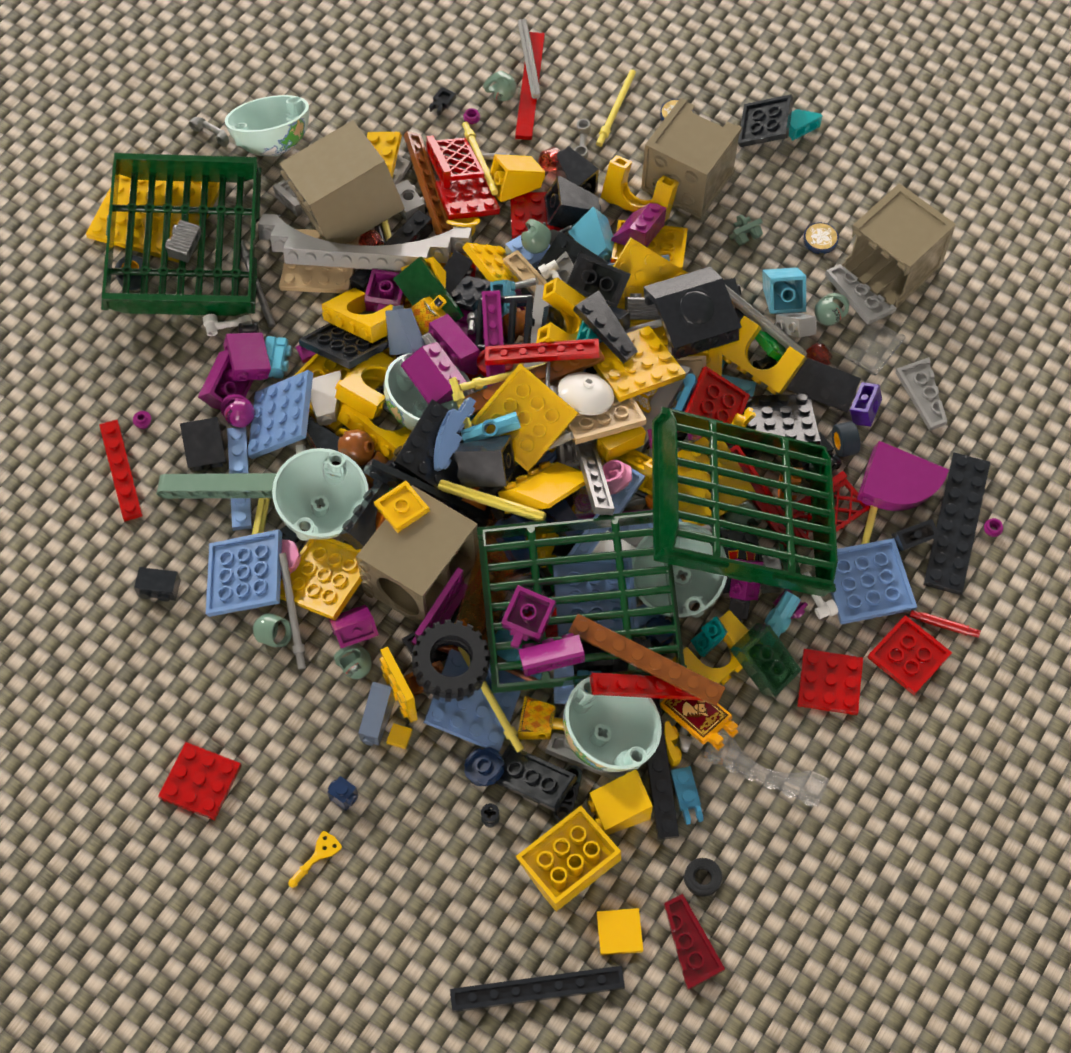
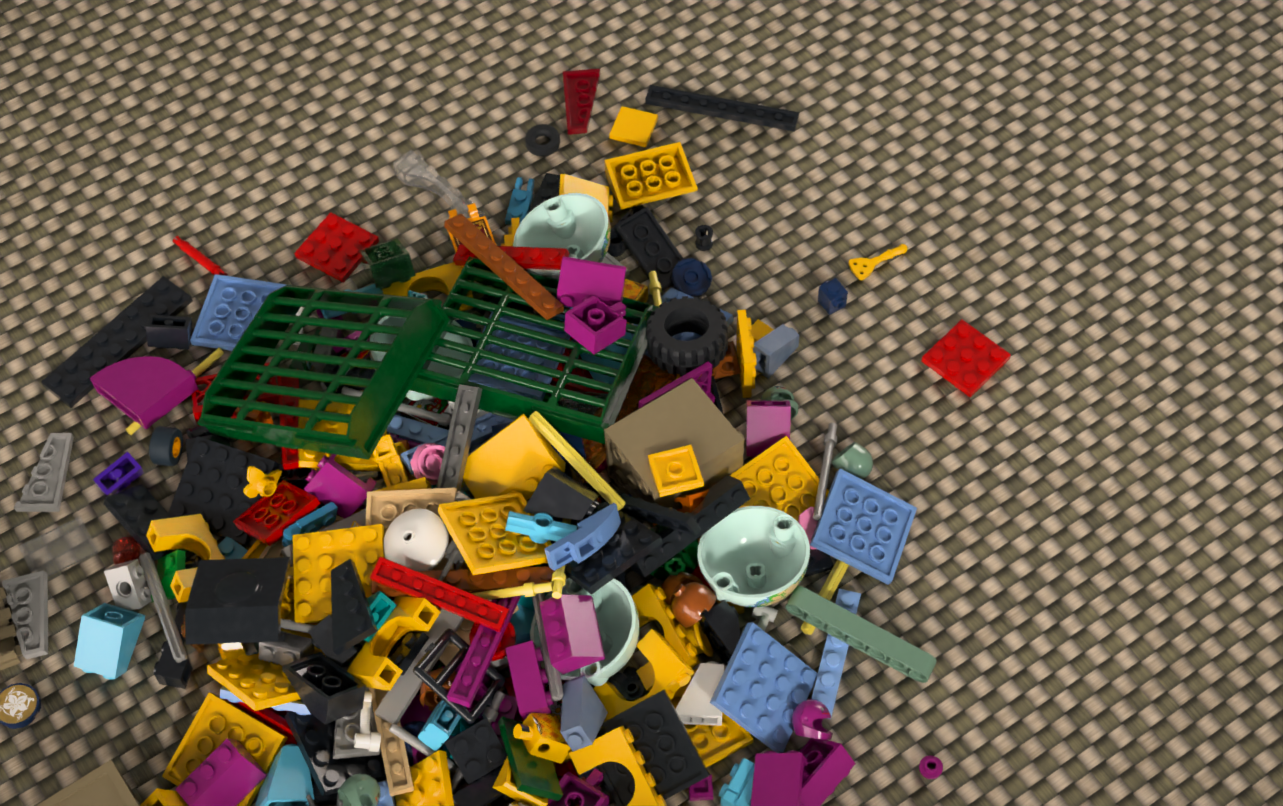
camera: 155 degrees left, 5 degrees down
red plate [99,419,143,522] -> none
black brick [134,567,181,602] -> none
black slope [180,417,227,472] -> none
sand green hips [729,215,763,246] -> none
sand green helmet [814,293,850,326] -> none
red plate [867,615,952,695] -> none
magenta plate [984,518,1003,537] -> none

